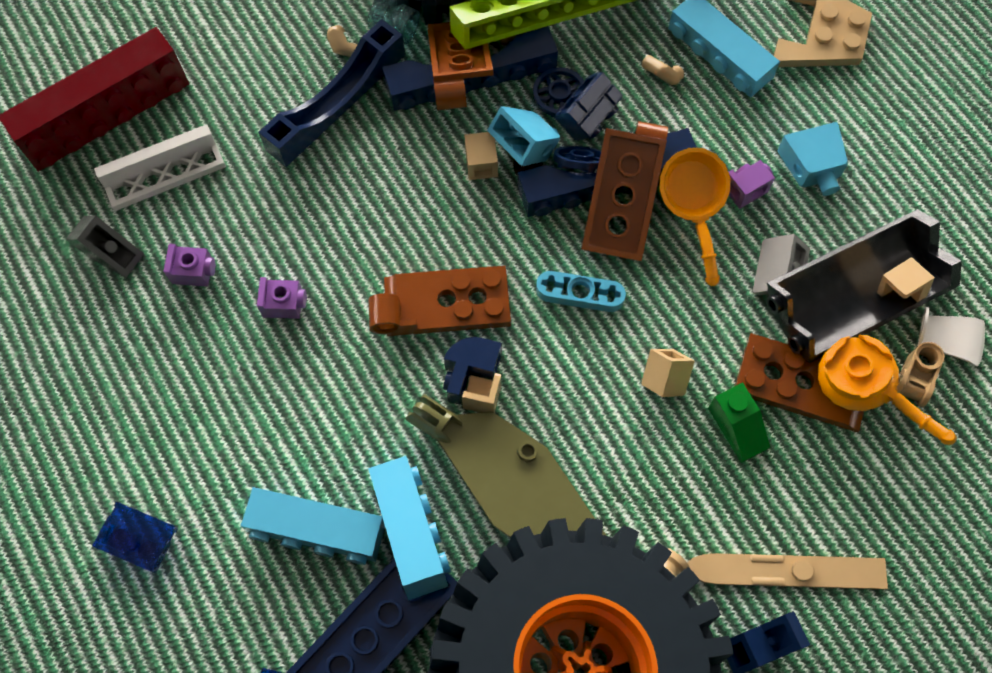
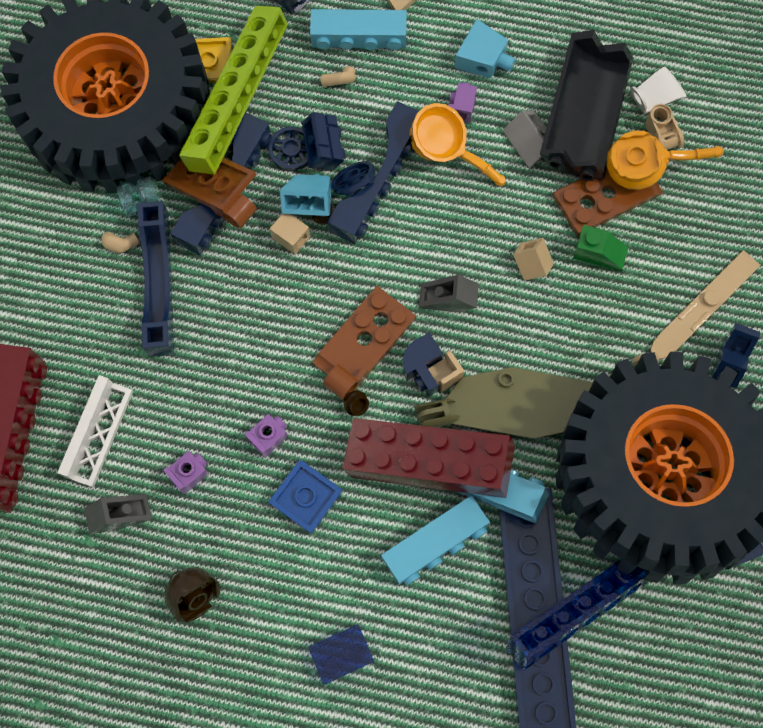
camera: 45 degrees left, 5 degrees up
medium azure beam [536,271,626,312] -> none
dark orange hinge [581,121,668,261] -> none
tan panel [877,257,935,302] -> none
none -> dark brown cylinder [164,567,221,623]
none -> blue plate [268,460,343,535]
none -> dark red brick [342,418,515,498]
none -> dark brown plate [344,390,369,416]
none -> dark grey slope [419,274,479,312]

